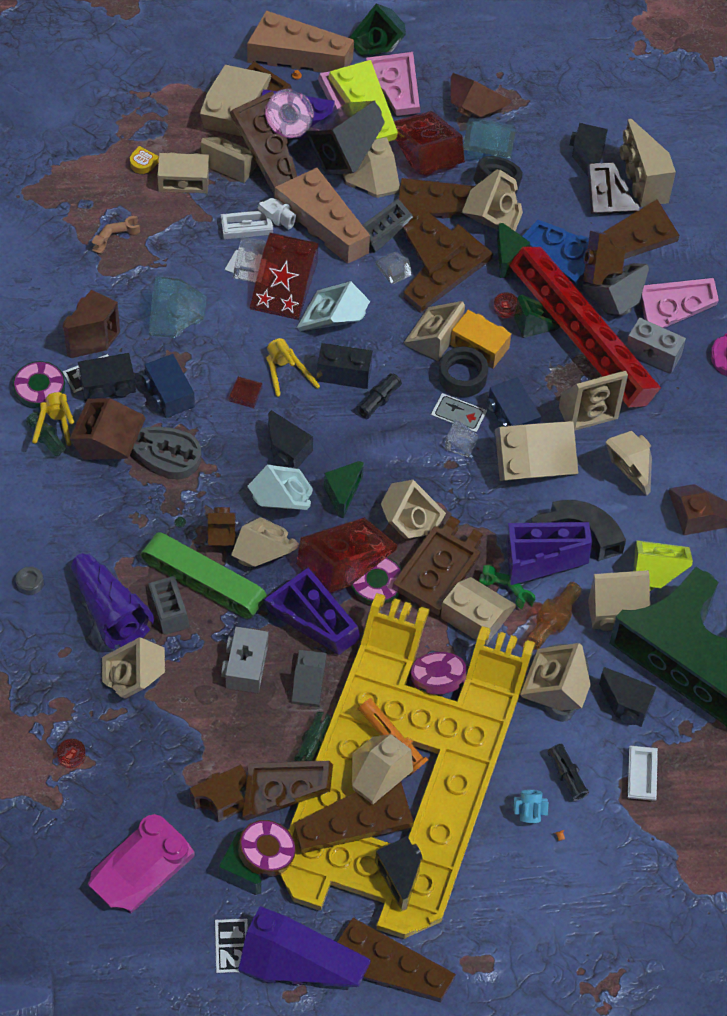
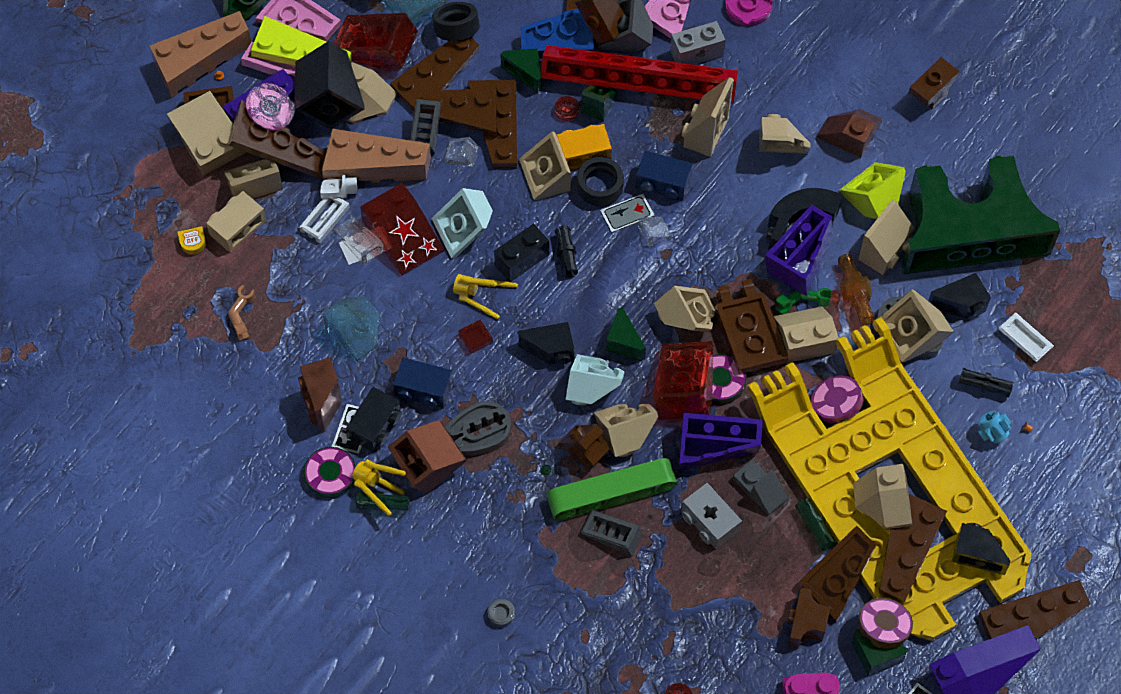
camera: 45 degrees left, 5 degrees up
dark purple cone [71,553,154,650] -> none
tan slope [102,637,165,699] -> none
orange pin [357,697,429,776] -> none
tan slope [462,169,523,231] -> none
tan slope [495,421,578,481] -> none

